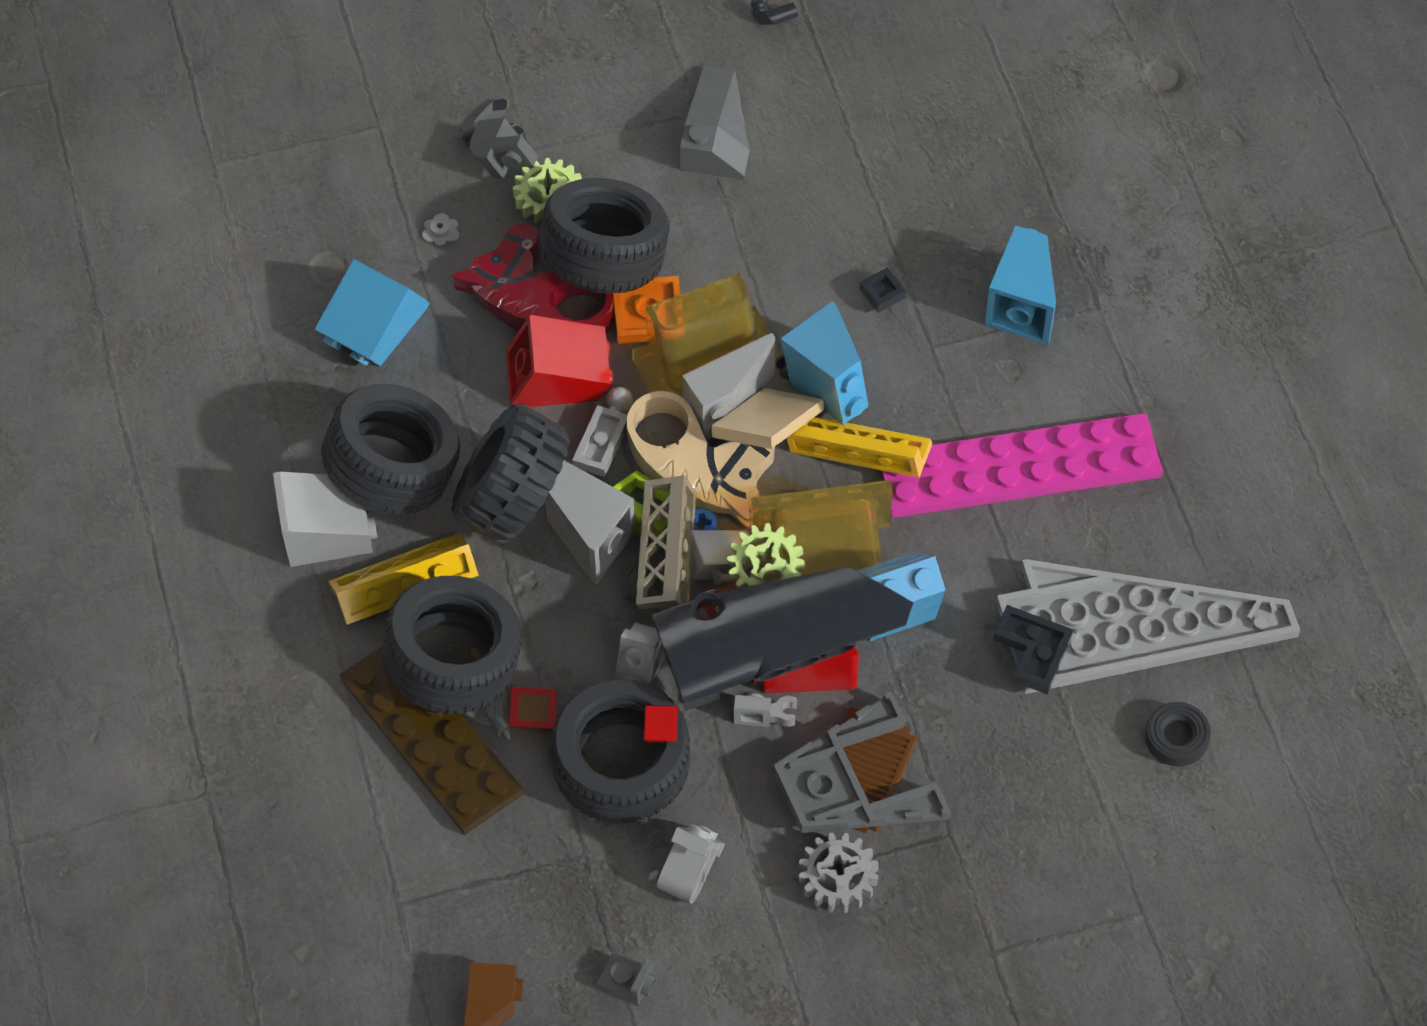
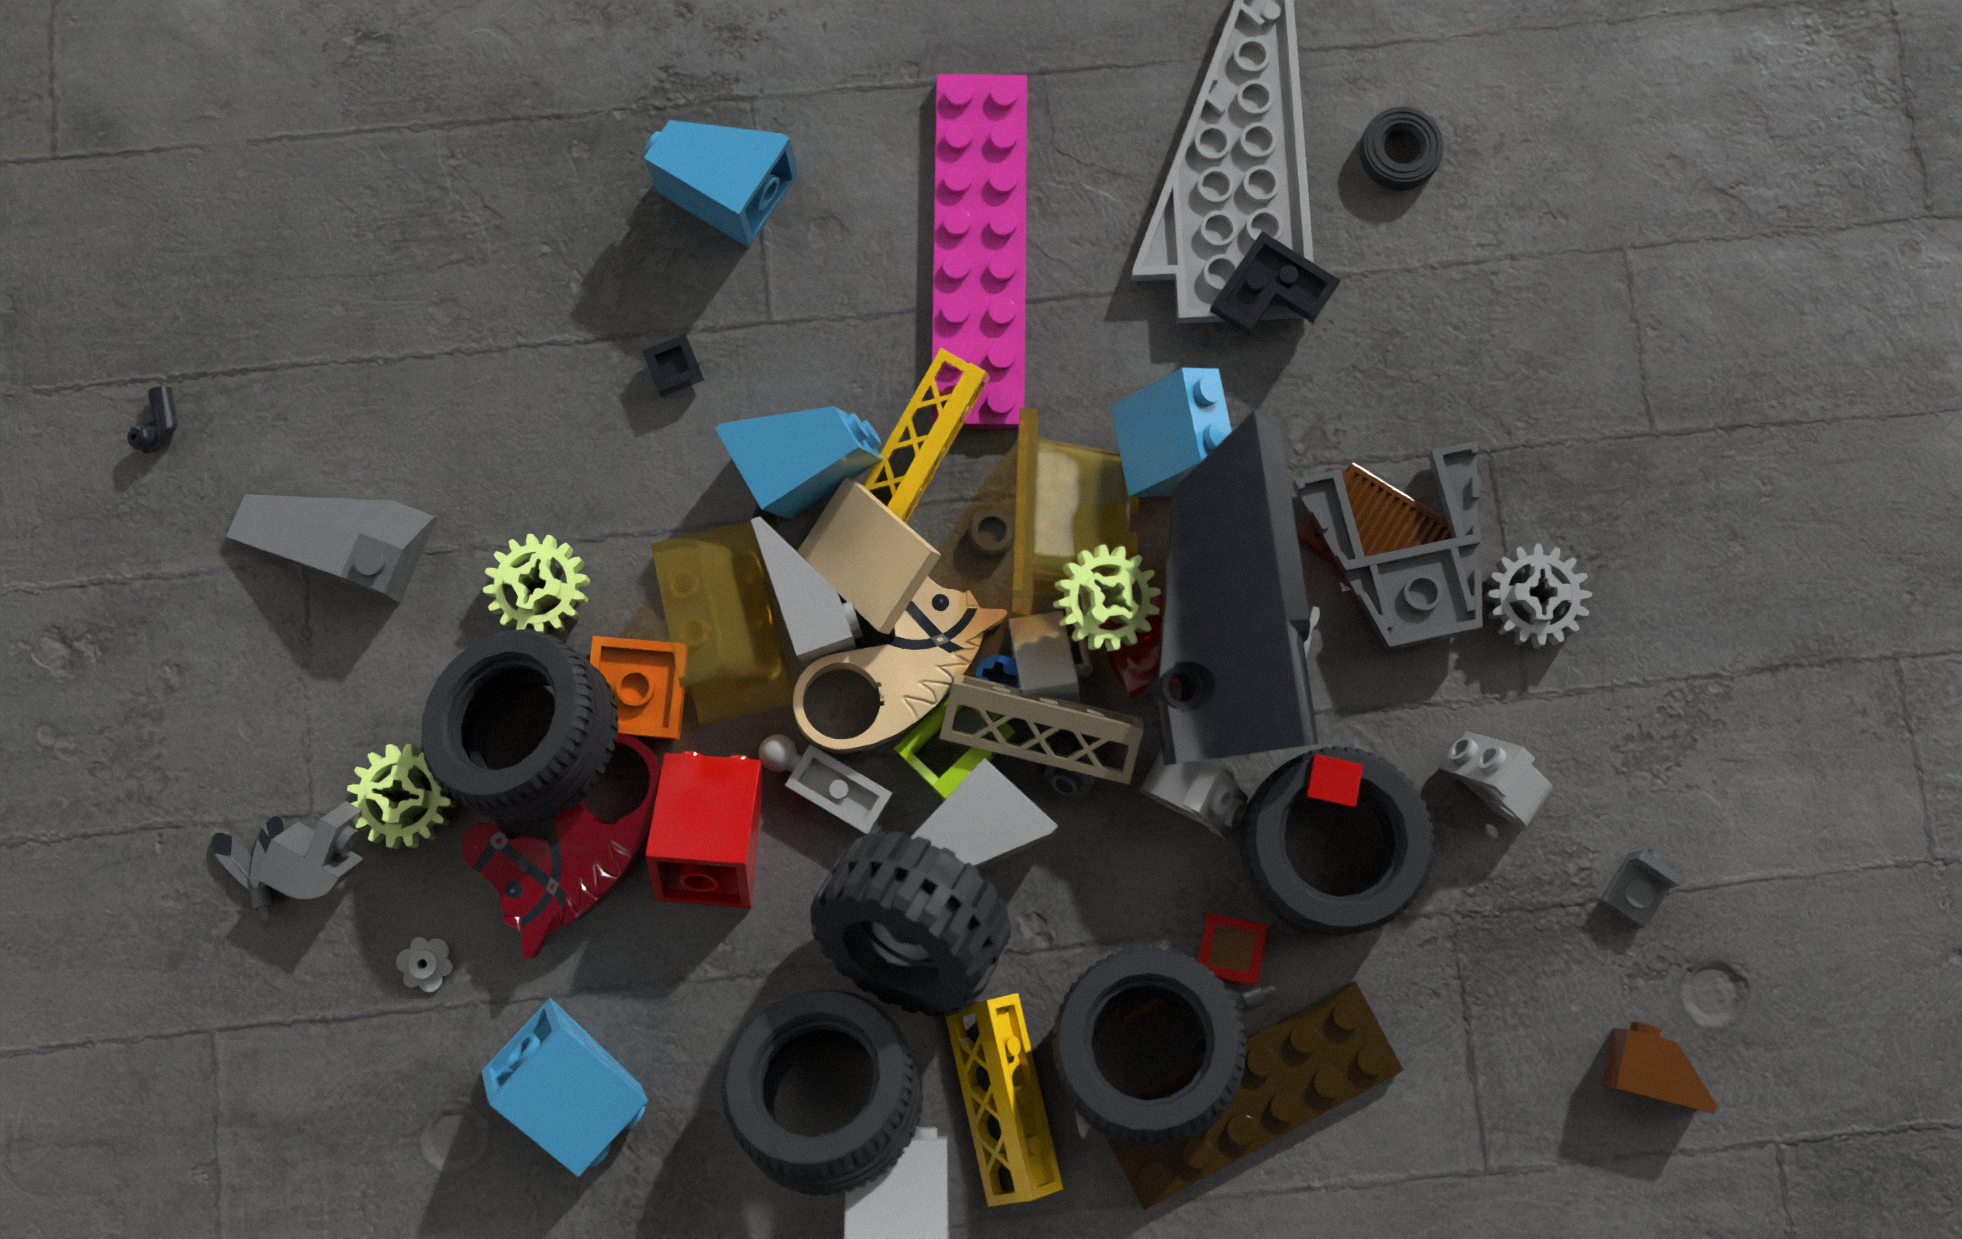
camera: 80 degrees left, 20 degrees up
none -> yellowish green gear [483,534,590,634]

